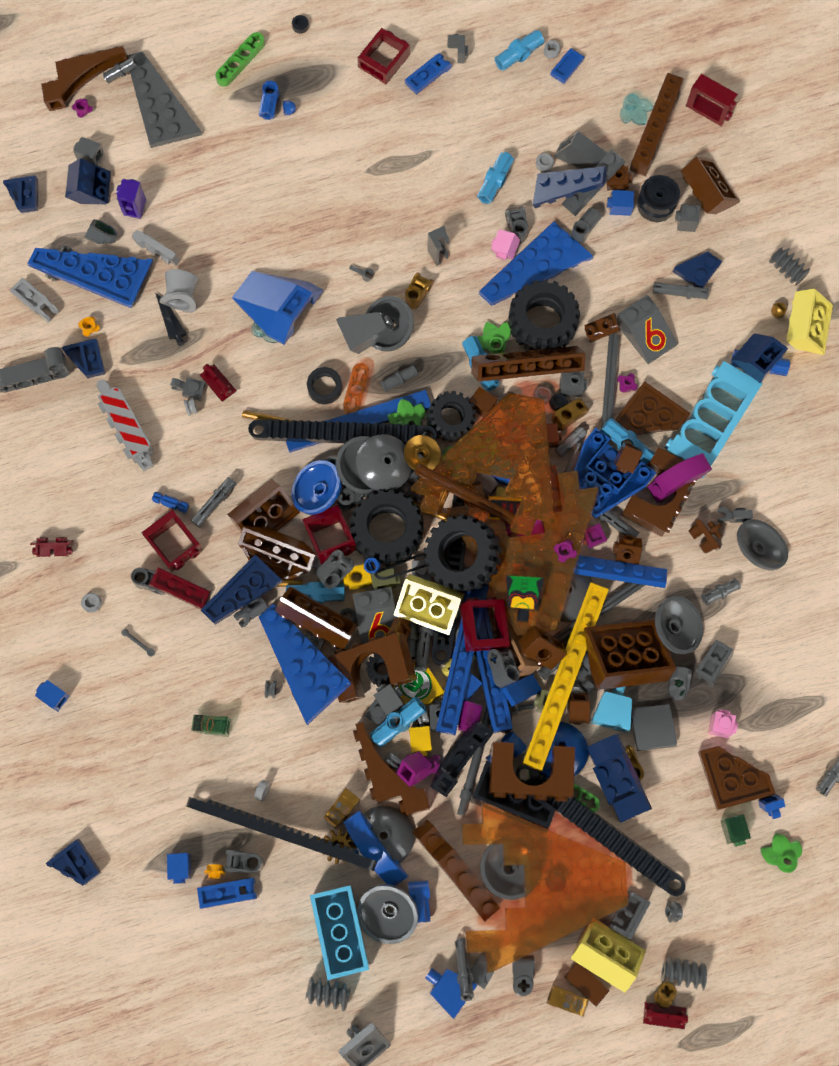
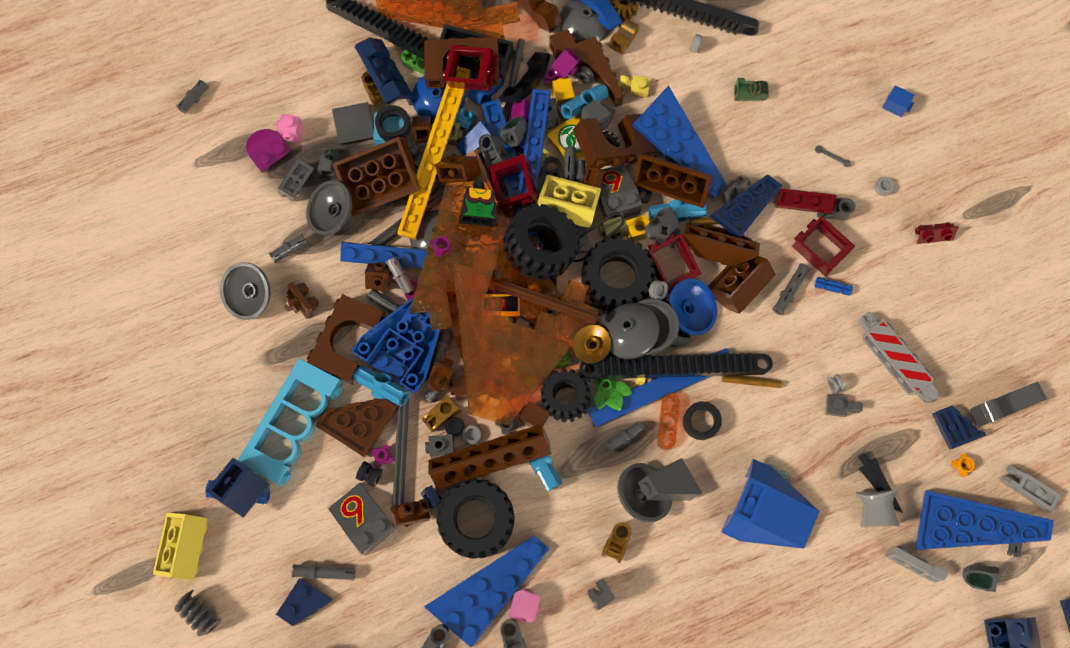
camera: 175 degrees right, 0 degrees up
dark purple brick [116,179,146,219] -> none
dark red hinge [200,364,237,402] -> none
dark grey bush [265,680,277,699] -> none
dark grey hand [349,265,374,282] -> none
blue hinge [364,558,381,574] -> none
bright green plate [477,322,511,354] -> none
reddish brown brick [614,442,643,474] -> none
magenta arch [648,453,712,503] -> none
reddish brown plate [698,746,776,810] -> none
dark grey plate [717,507,753,523] -> none
clear green brick [720,814,751,847] -> none
blue tile [758,794,786,819] -> none
bright green plate [761,833,802,873] -> none
pearl gold hinge [771,302,787,318] -> none
none -> magenta slope [246,129,291,173]
none -> black wheel [356,461,383,487]
none -> black tyre [375,105,411,141]
none -> light grey axle [386,257,414,294]
none -> dark blue plate [421,485,441,511]
none -> reddish brown hips [427,357,454,392]
none -> dark red window [443,45,498,91]
none -> dark azure tile [455,105,478,130]
none -> dark grey rock [500,116,527,147]
none -> light yellow plate [619,75,651,97]
none -> light grey tile [649,280,668,300]

